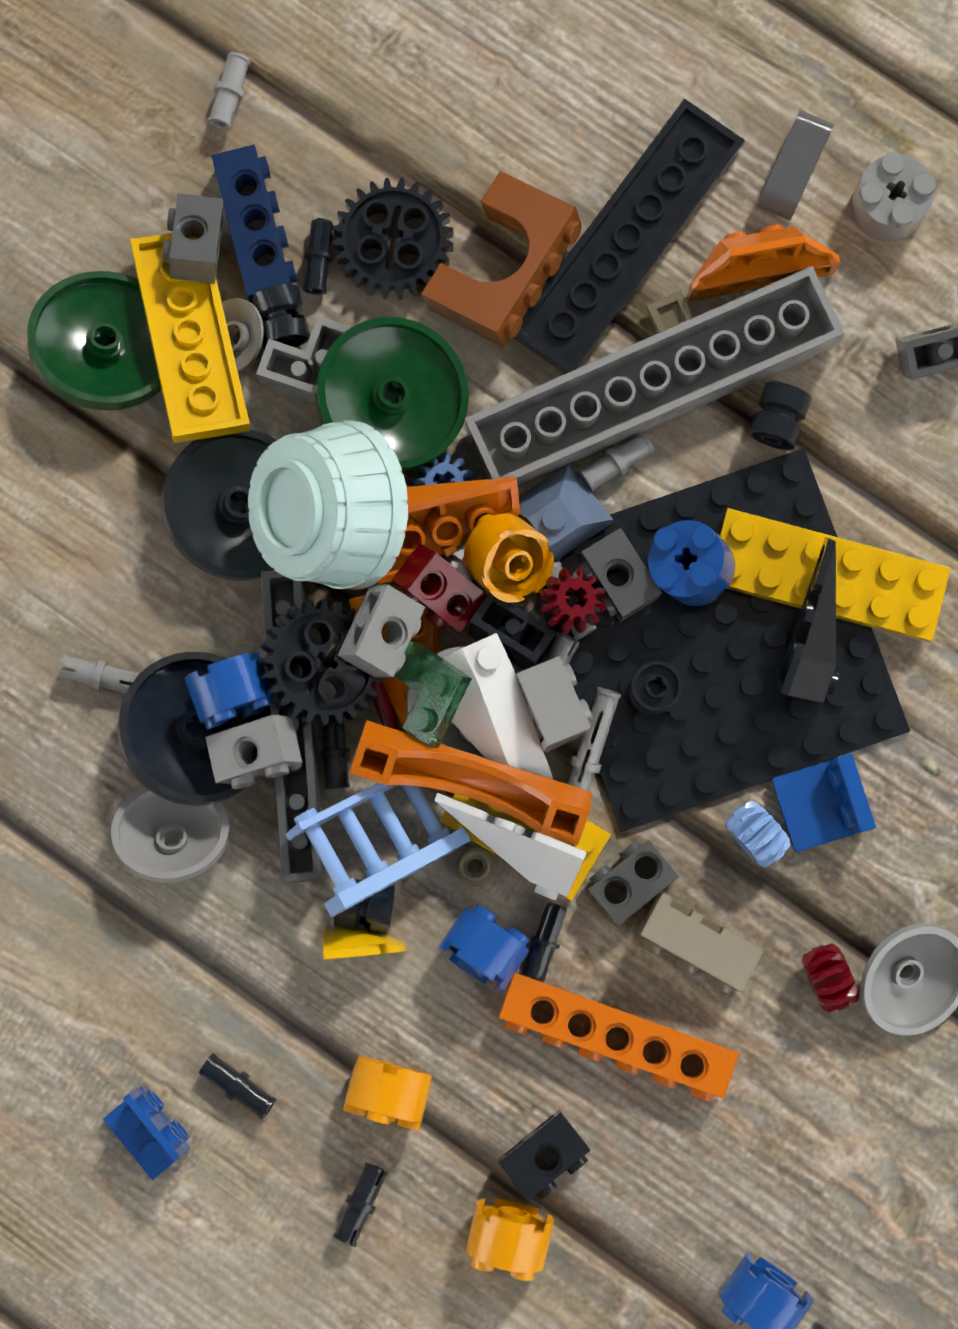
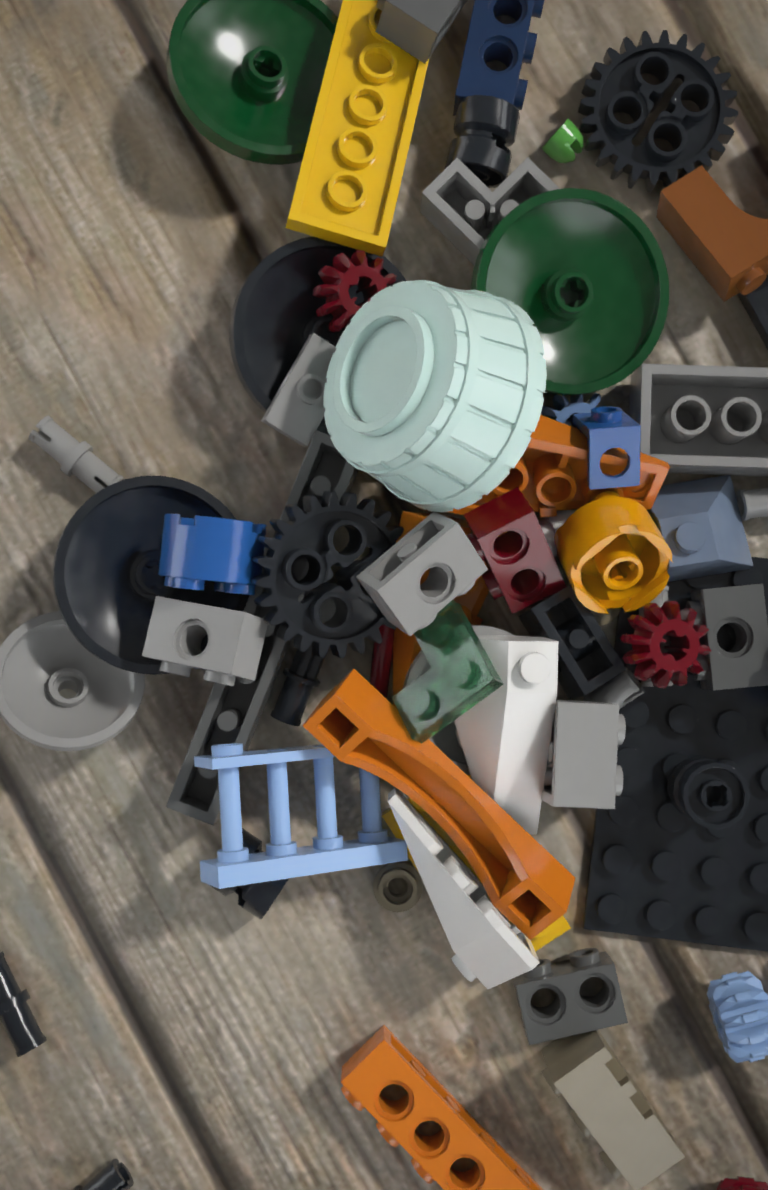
camera: 30 degrees right, 5 degrees up
light grey dish [222,298,264,373] -> none
black axle [303,218,333,295] -> none
yellow brick [323,927,407,960] -> none
light orange brick [343,1056,433,1131] -> none
blue brick [437,905,529,992] -> none
black axle [521,902,567,982] -> none
light grey pin [568,687,621,791] -> none
none -> light grey plate [261,333,336,447]
none -> dark red gear [312,250,397,333]
none -> bright green hinge [541,119,584,163]
none -> bracket [574,406,641,490]

